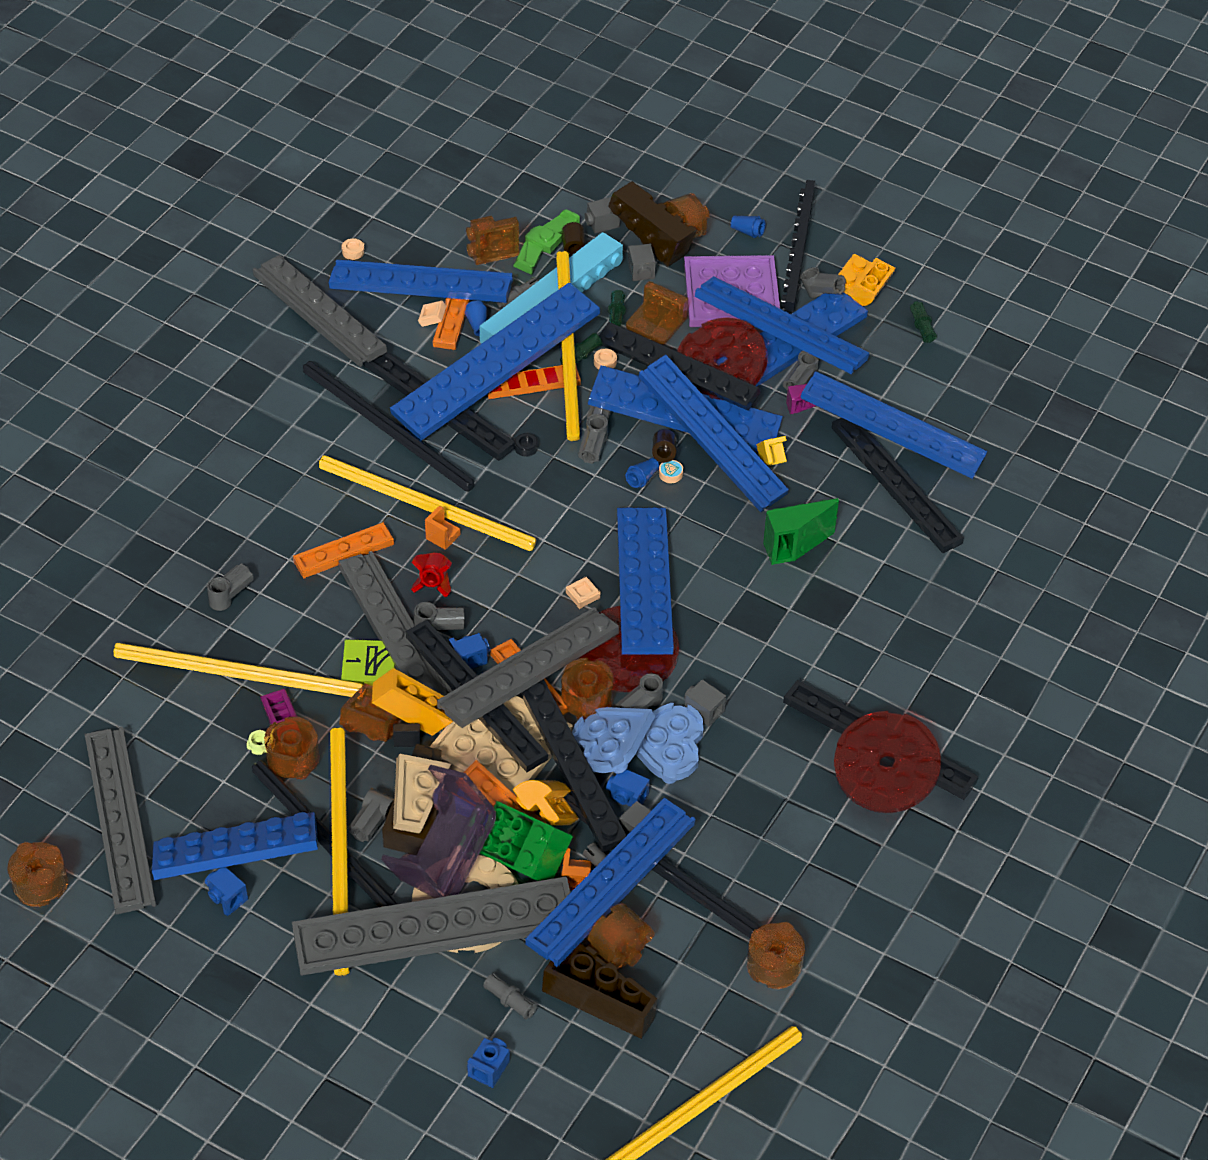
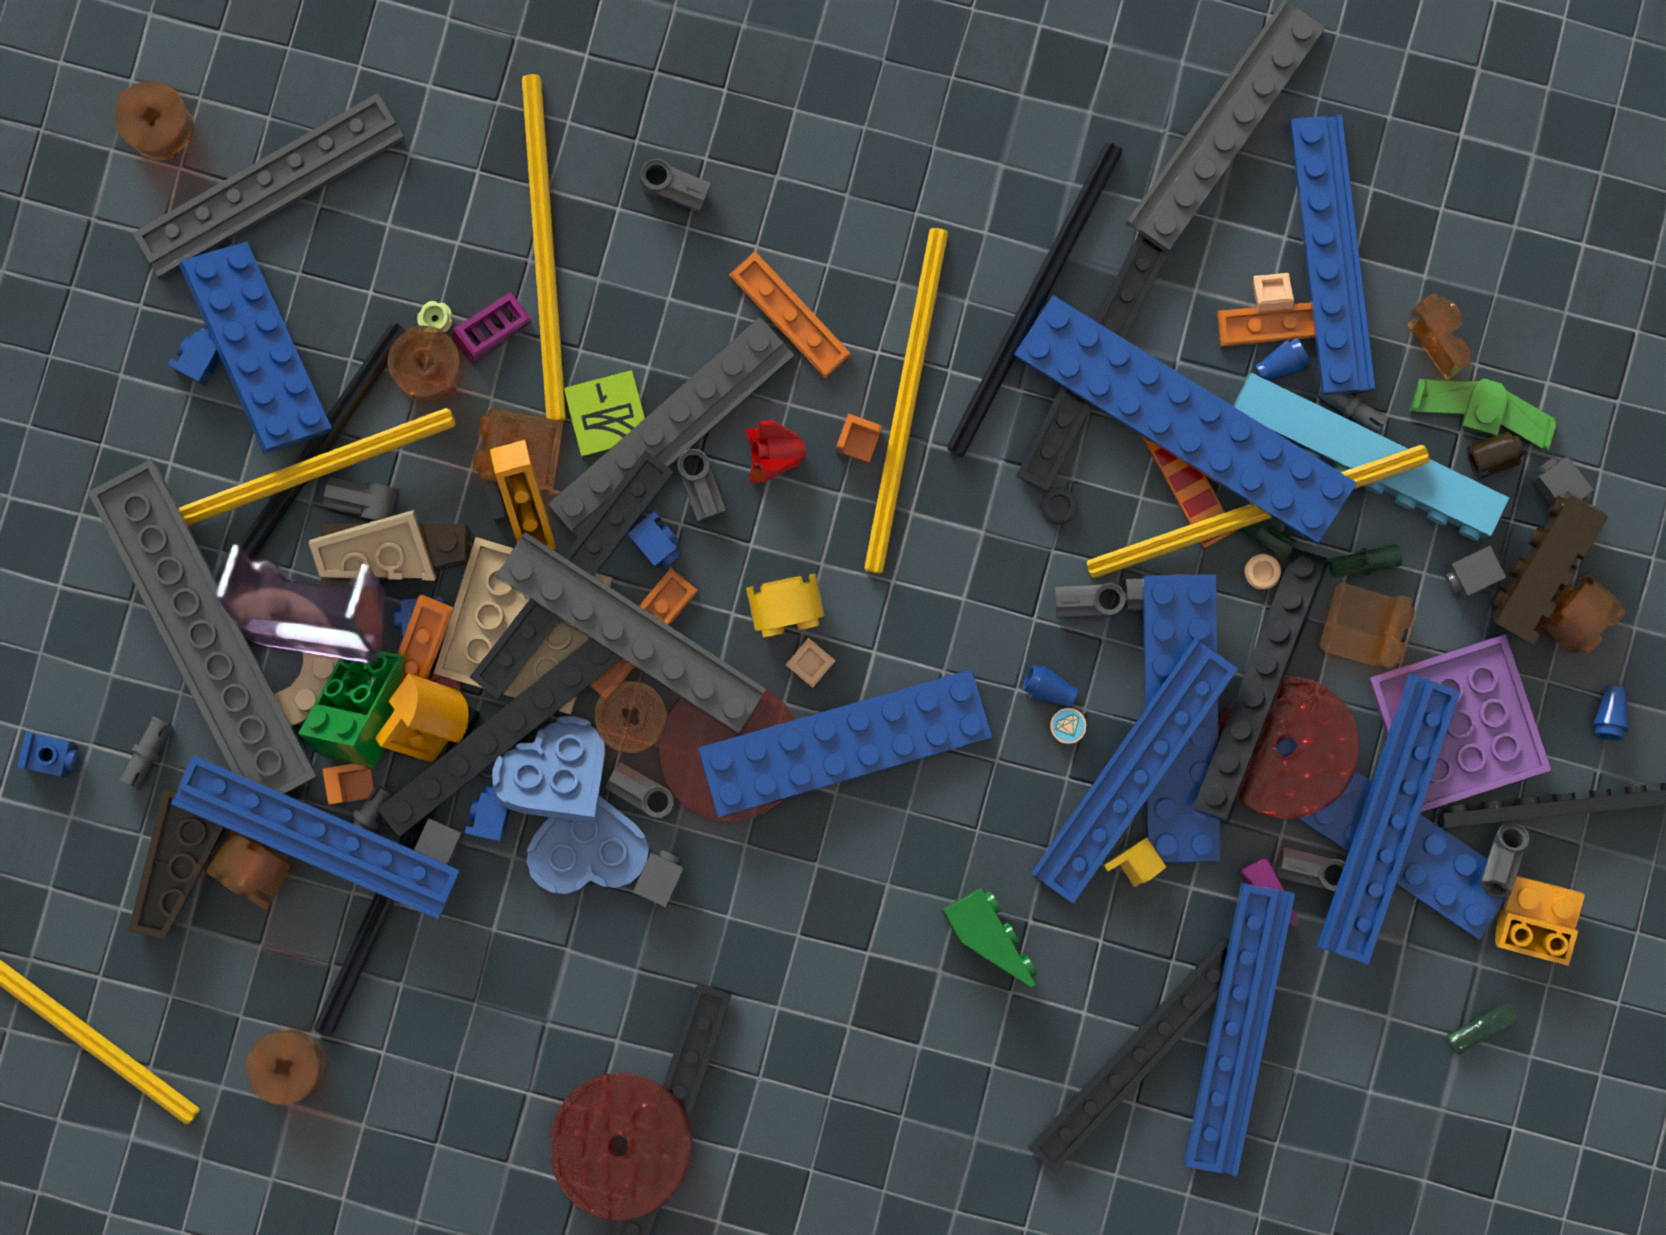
camera: 75 degrees right, 35 degrees up
light nougat tile [342,238,365,260] -> none
dark brown brick [652,429,677,463] -> none
none -> yellow brick [746,574,825,637]

